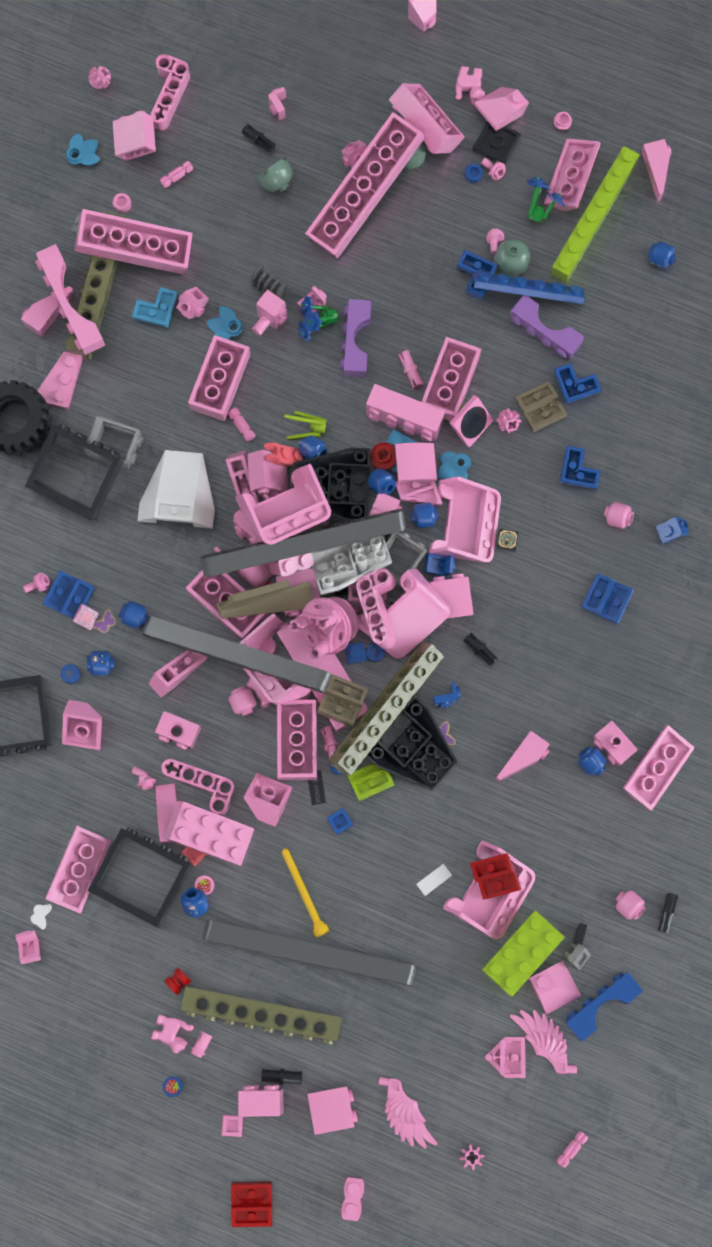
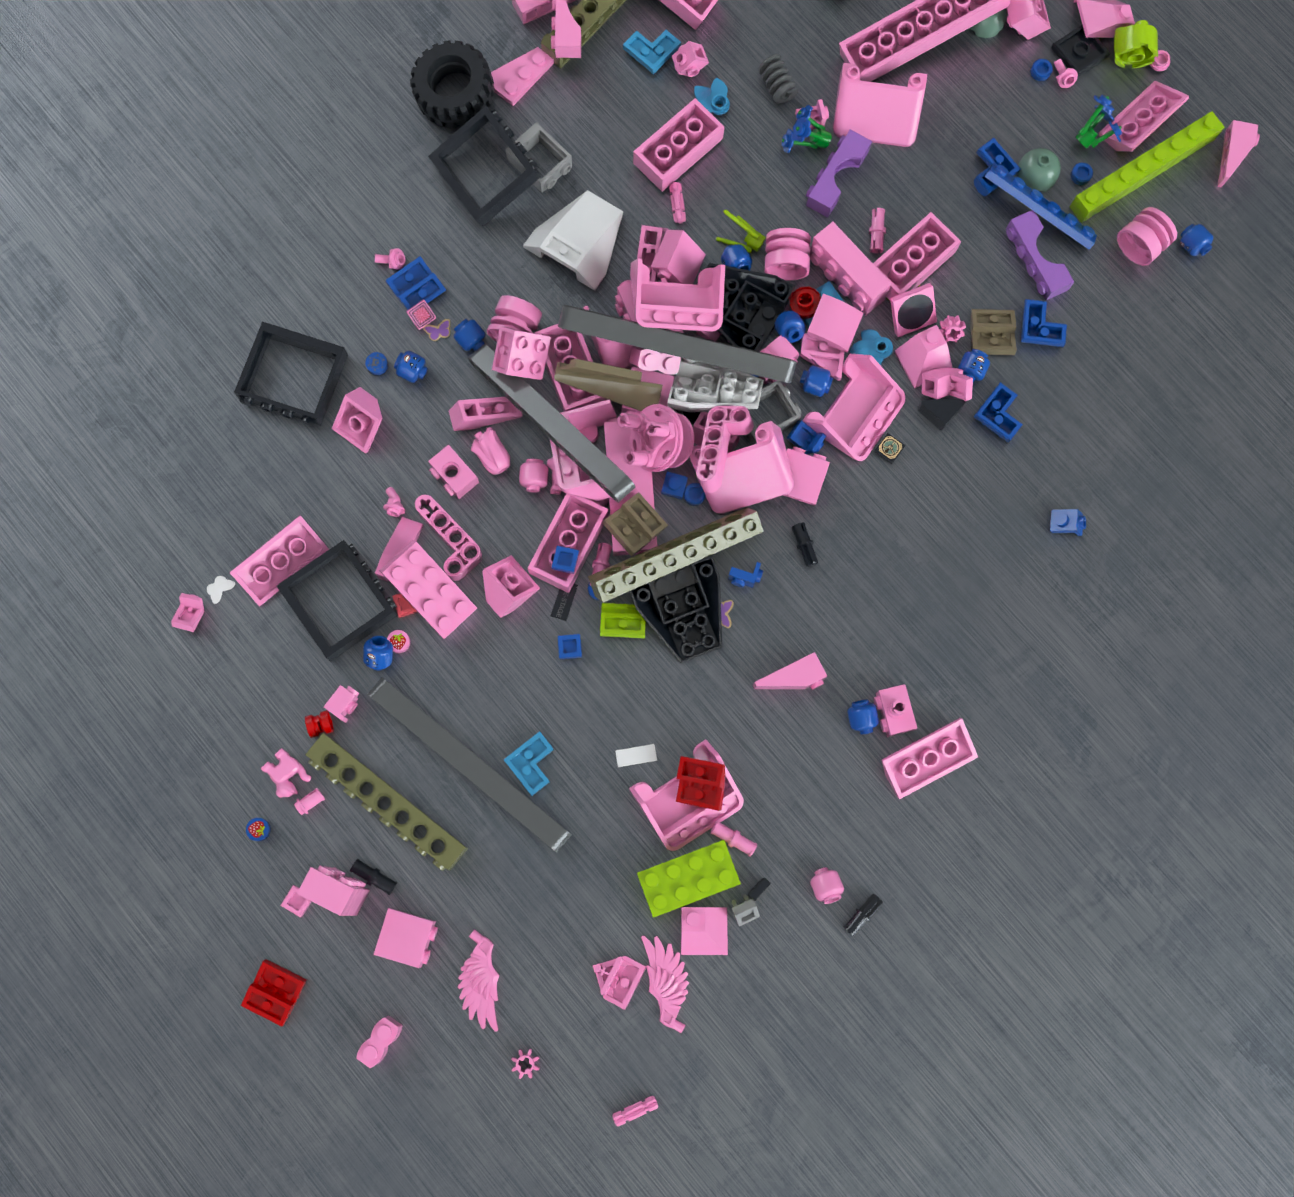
camera: 20 degrees right, 0 degrees up
bright pink brick [252,289,287,336] -> none
coral hinge [264,443,302,468] -> none
yellow piece [282,848,330,938] -> none
bright pink plate [486,228,505,254] -> none
blue arch [565,972,643,1042] -> none
blue slope [581,573,634,625] -> none
bright pink head [604,502,634,529] -> none
none -> bright pink brick [324,685,360,723]
none -> bright pink piece [471,427,510,475]
none -> bright pink wheel [486,295,542,342]
none -> bright pink bracket [492,326,551,380]
none -> dark azure plate [504,731,554,796]
none -> blue plate [552,546,579,574]
none -> bright pink pin [710,821,757,857]
none -> bright pink wheel [764,228,811,281]
none -> bright pink windscreen [833,63,927,147]
none -> bright pink slope [894,325,953,389]
none -> black slope [918,399,966,431]
none -> bright pink brick [922,368,973,401]
none -> blue head [958,349,990,383]
none -> blue tile [1070,163,1093,185]
none -> lime brick [1114,20,1158,68]
none -> bright pink wheel [1117,207,1177,266]

